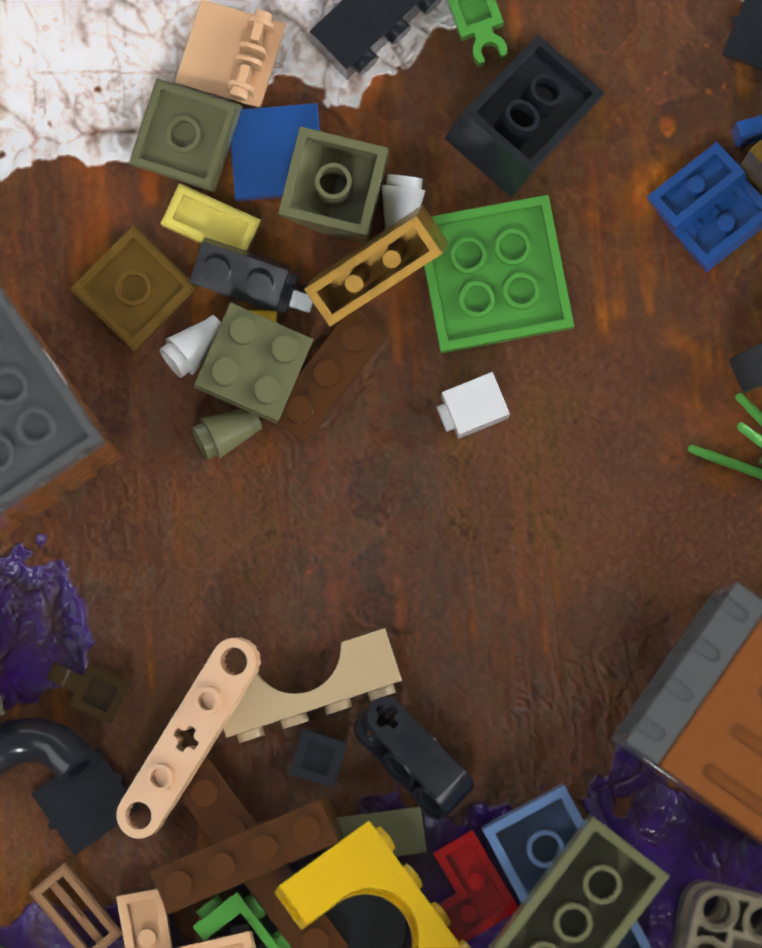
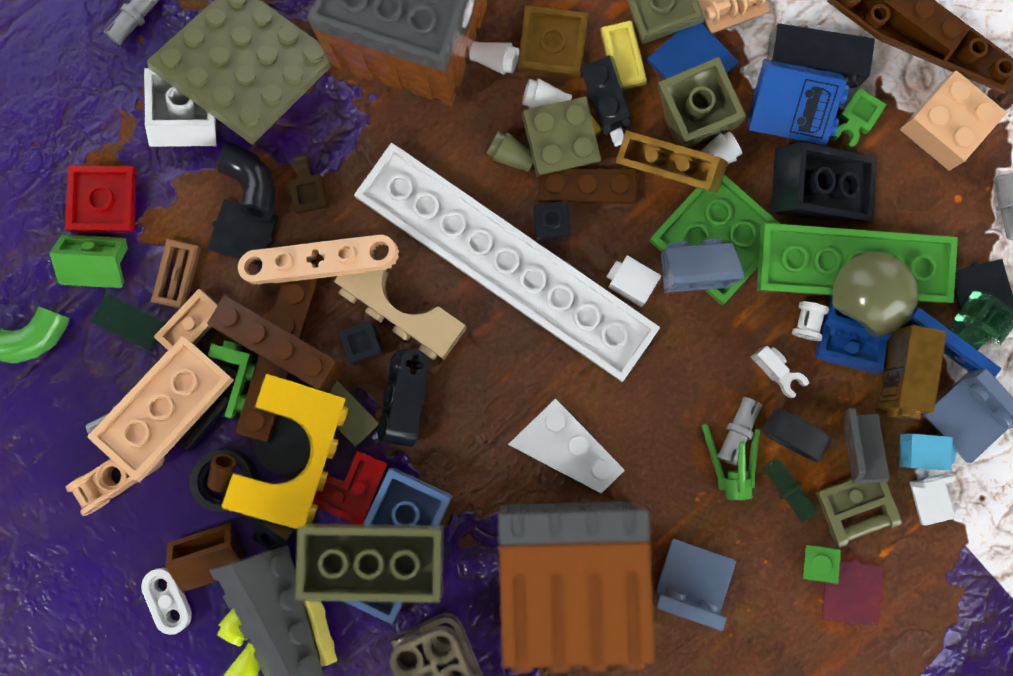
camera: 55 degrees right, 0 degrees up
none -> white plate [354,143,660,382]
none -> white cone [469,41,519,75]
none -> white wing [508,399,625,493]
none -> black brick [533,201,570,244]
none -> sand blue slope [661,239,744,293]
none -> light grey pin [717,397,763,466]
none -> blue brick [746,59,849,146]
none -> white plate [751,346,809,398]
none -> bright green plate [757,223,958,303]
none -> white bush [792,301,829,341]
none -> olive cylinder [832,252,918,337]

